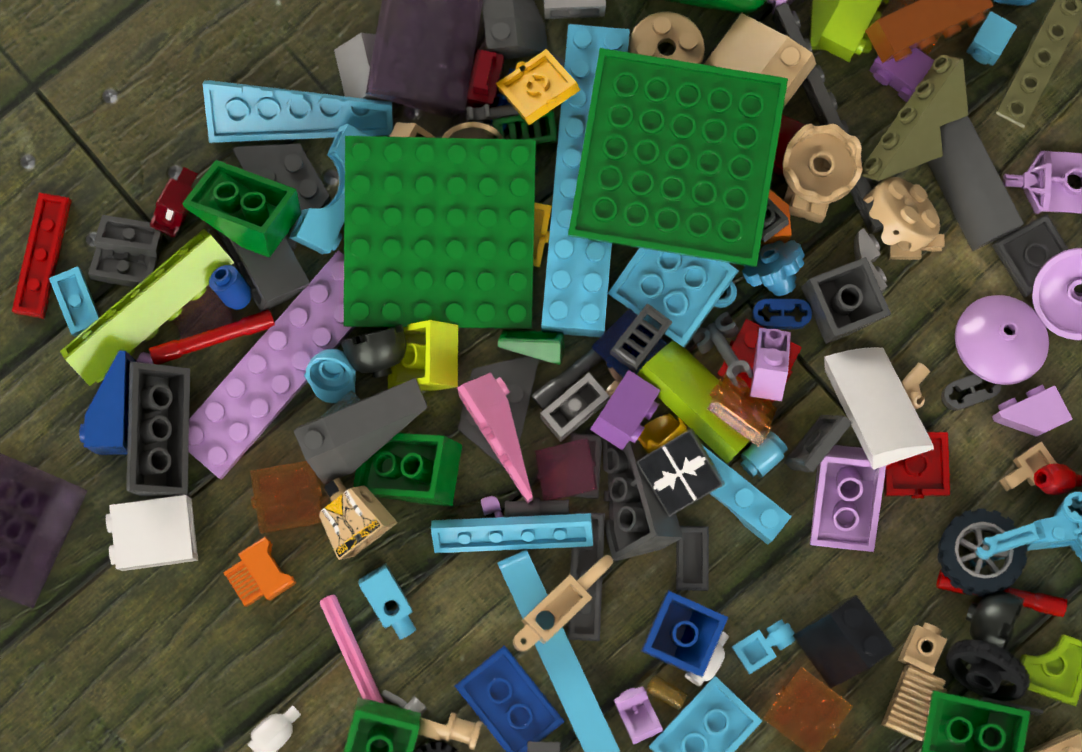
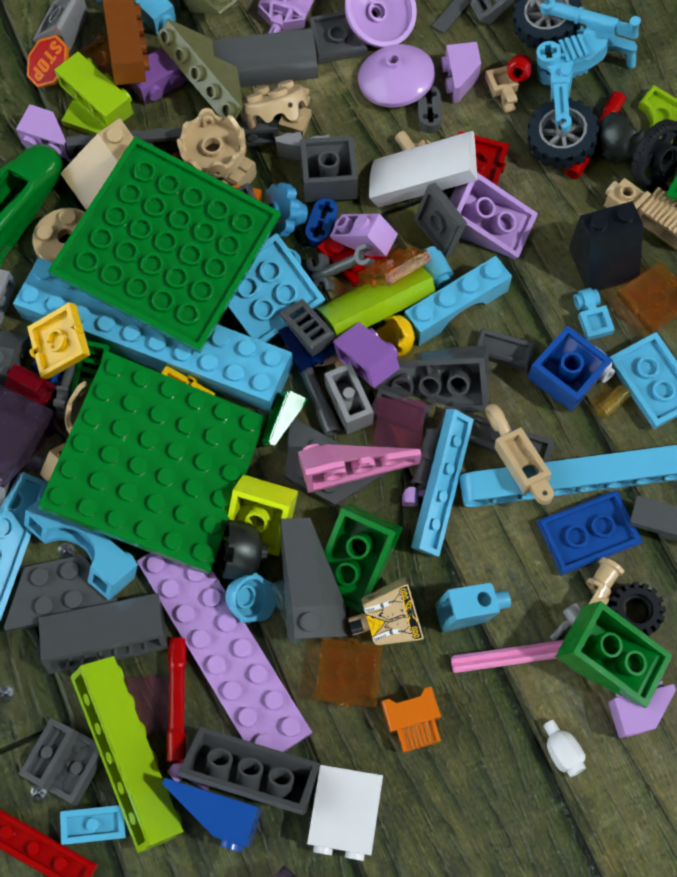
camera: 70 degrees left, 10 degrees down
dark red piece [150,167,198,238] -> none
green slope [183,160,302,258] -> none
blue brick [209,265,252,310] -> none
lavender bracket [614,686,663,744] -> none
black tile [636,428,725,517] -> none

